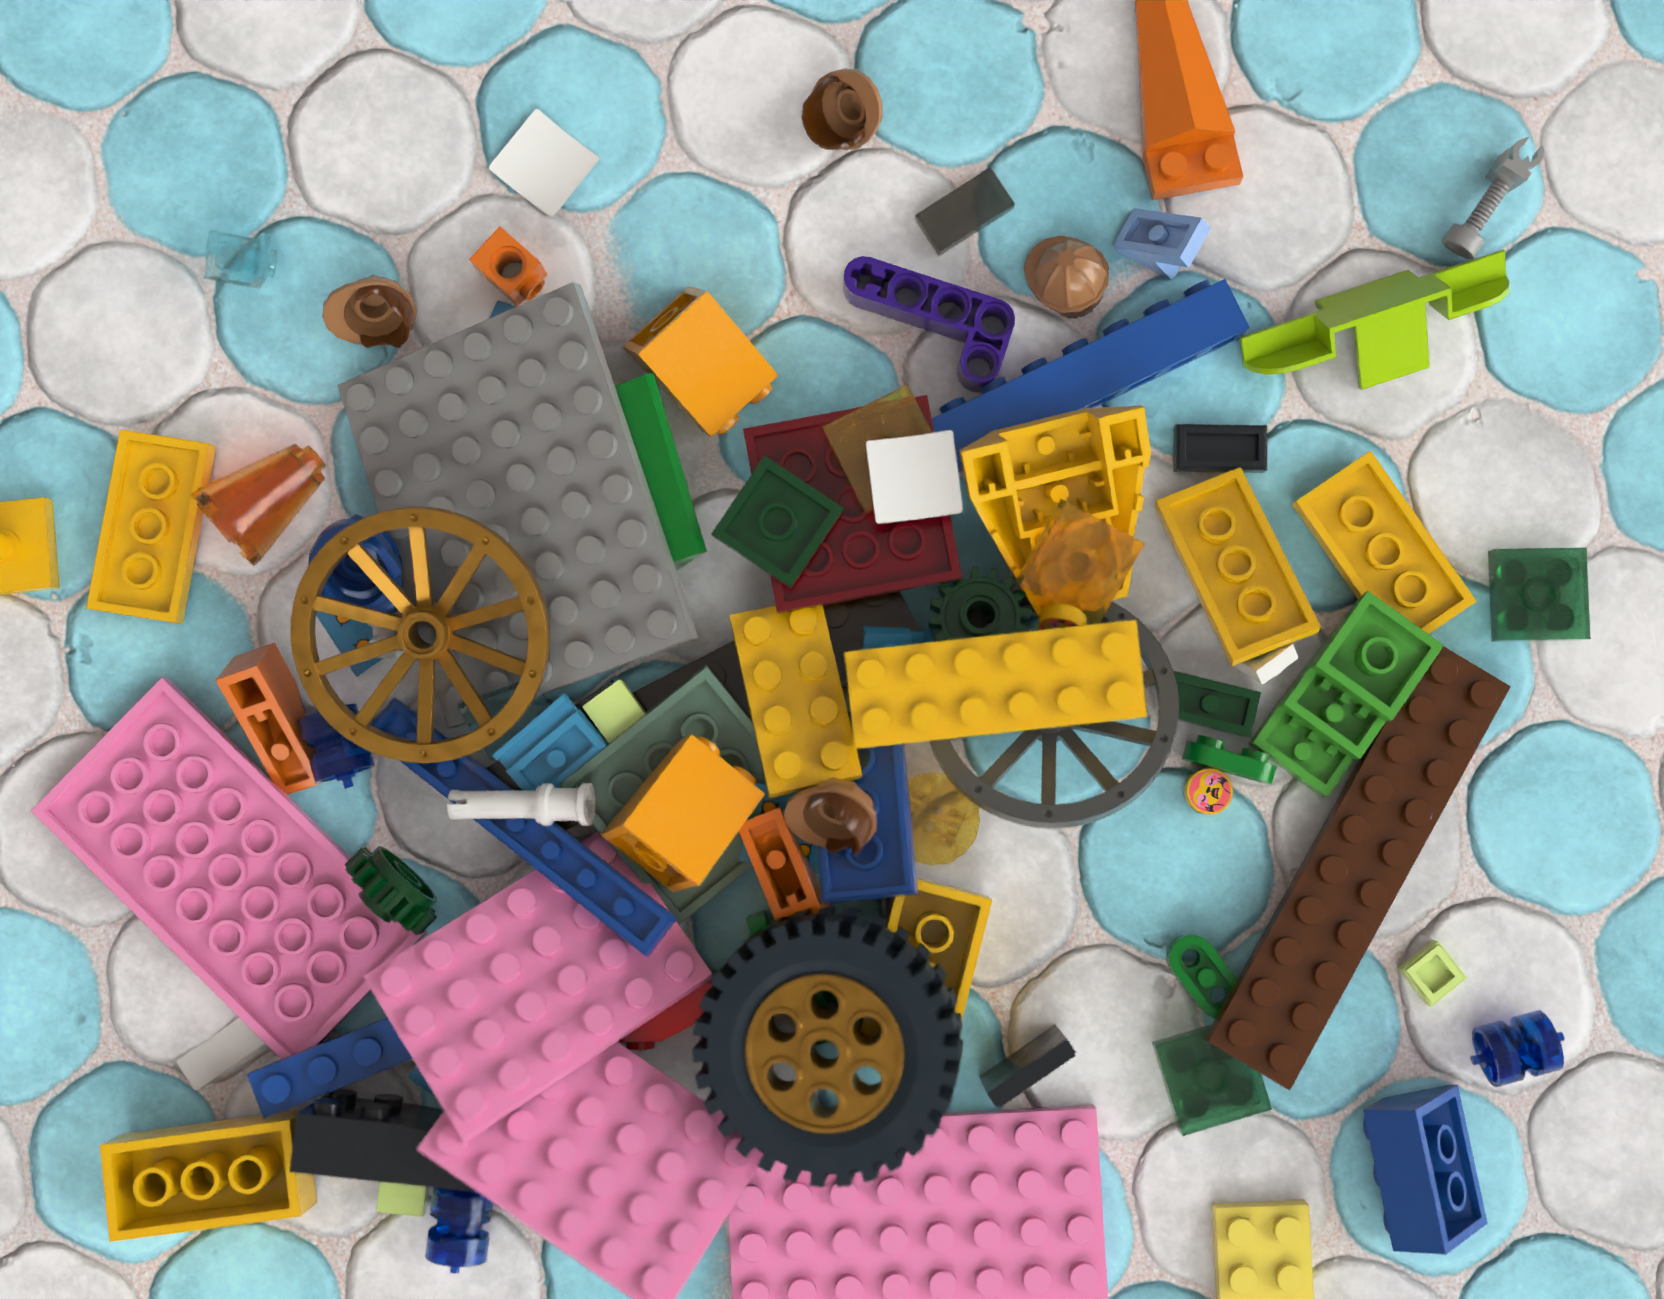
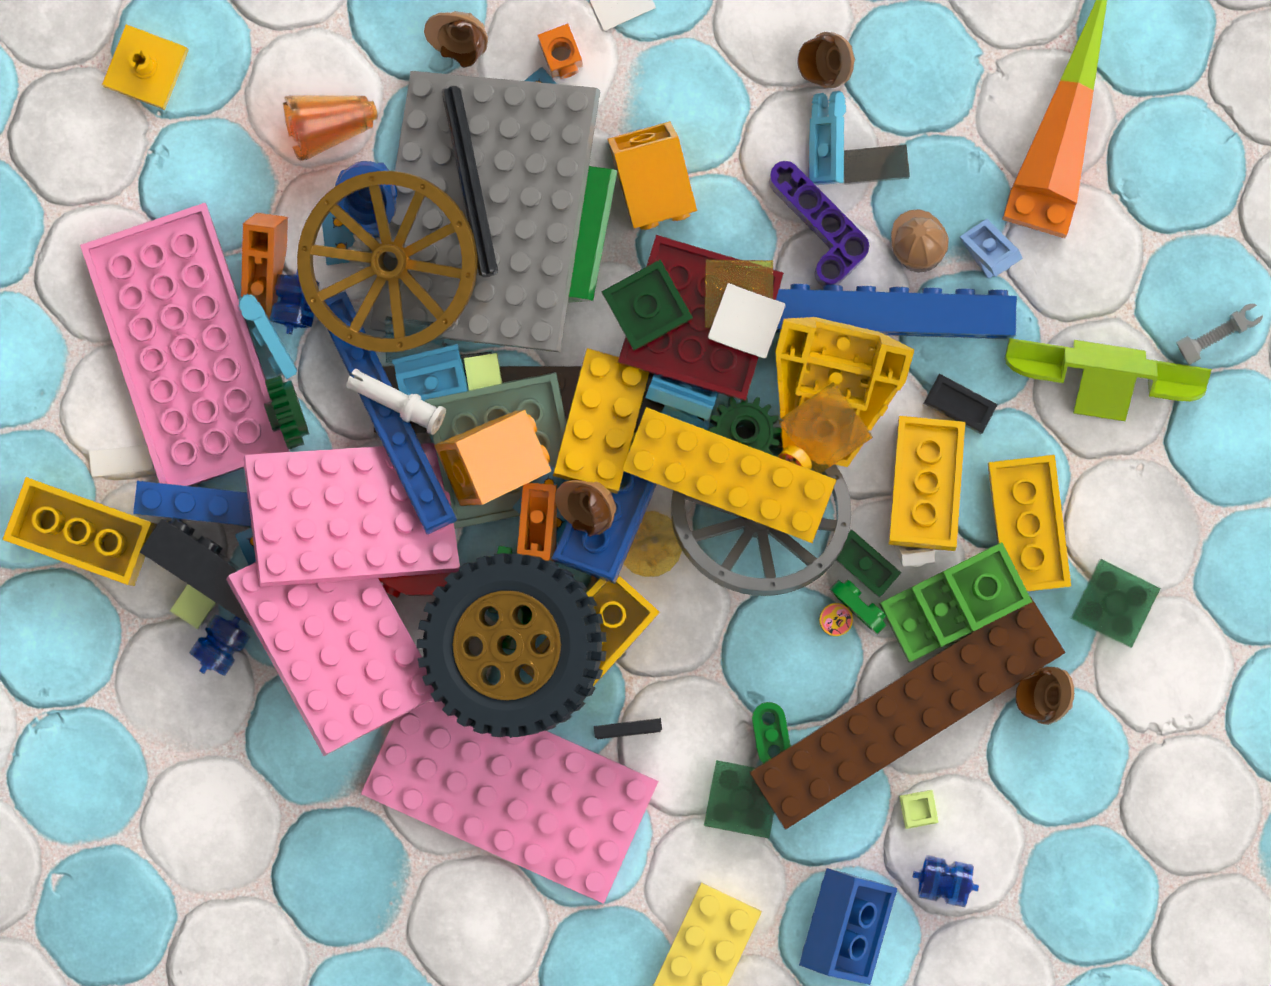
camera: 25 degrees right, 0 degrees up
yellow plate [86,429,216,624] -> none
none -> medium azure hinge [238,293,297,379]
none -> black axle [442,86,498,277]
none -> dark azure plate [645,374,719,420]
none -> medium azure hinge [809,91,846,185]
none -> medium nougat piece [1015,667,1075,725]

